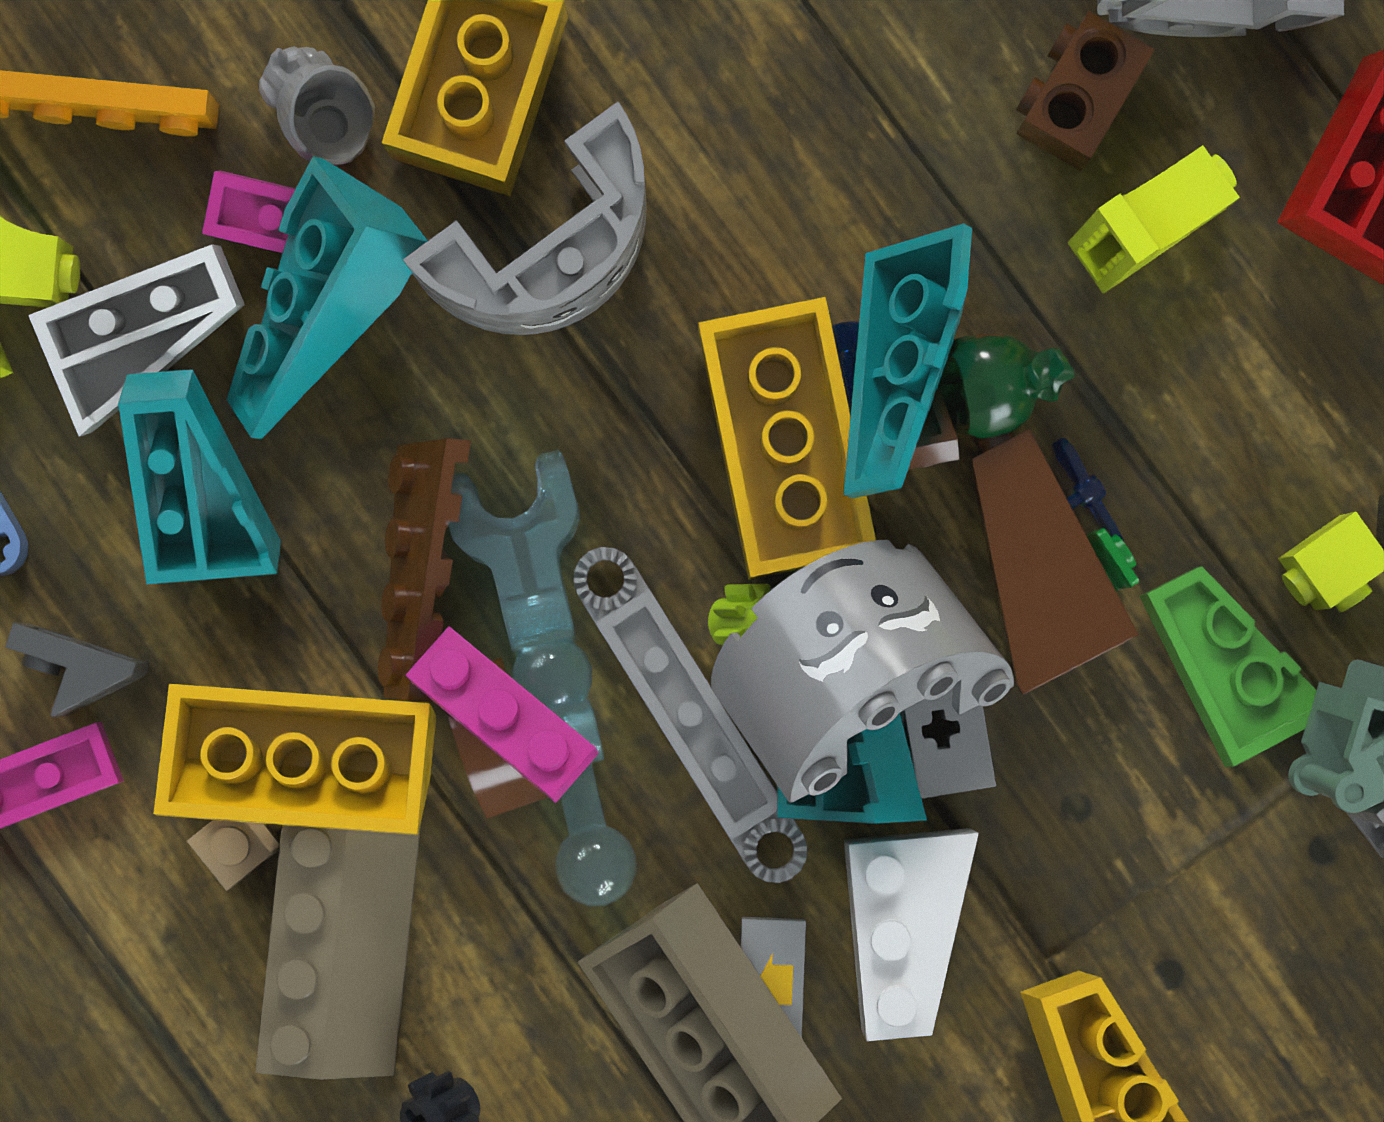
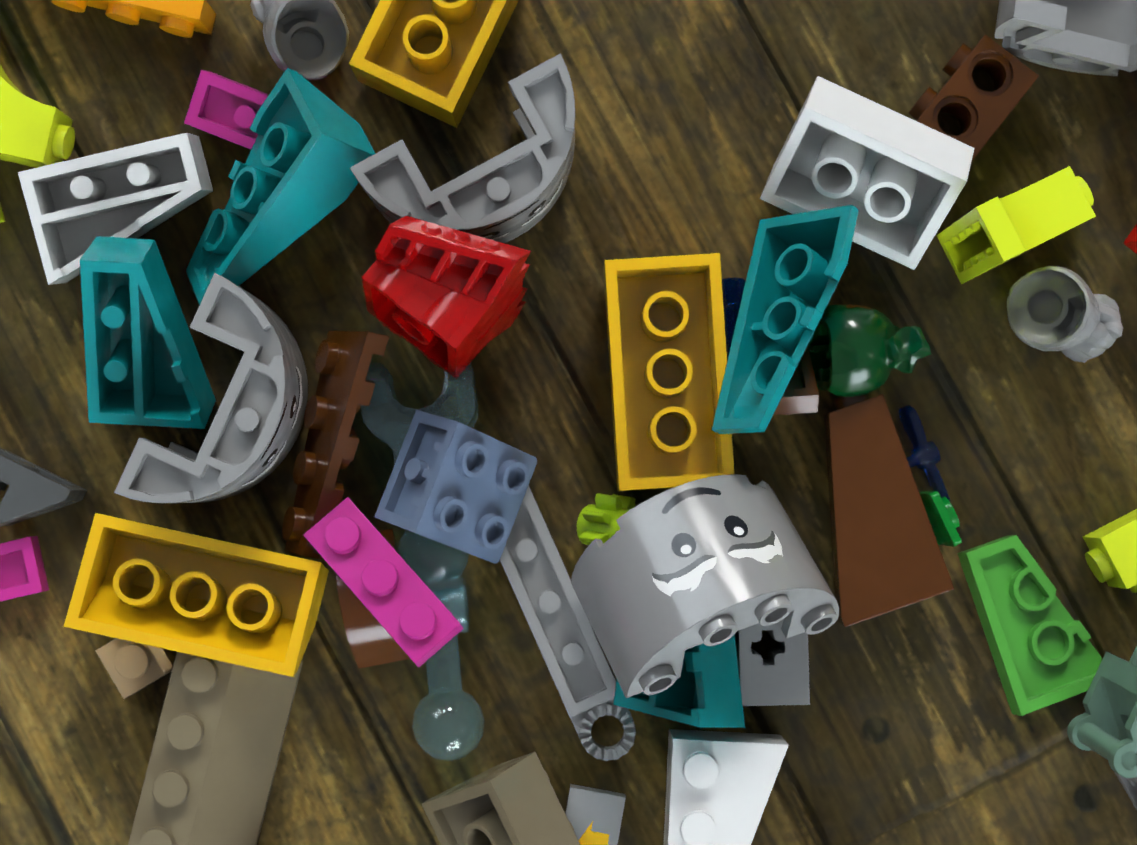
camera: 15 degrees right, 0 degrees up
none -> light grey cylinder [114,273,308,503]
none -> red slope [361,216,531,379]
none -> sand blue bracket [374,410,537,564]
none -> white brick [760,76,975,270]
none -> light grey hair [1007,266,1123,363]

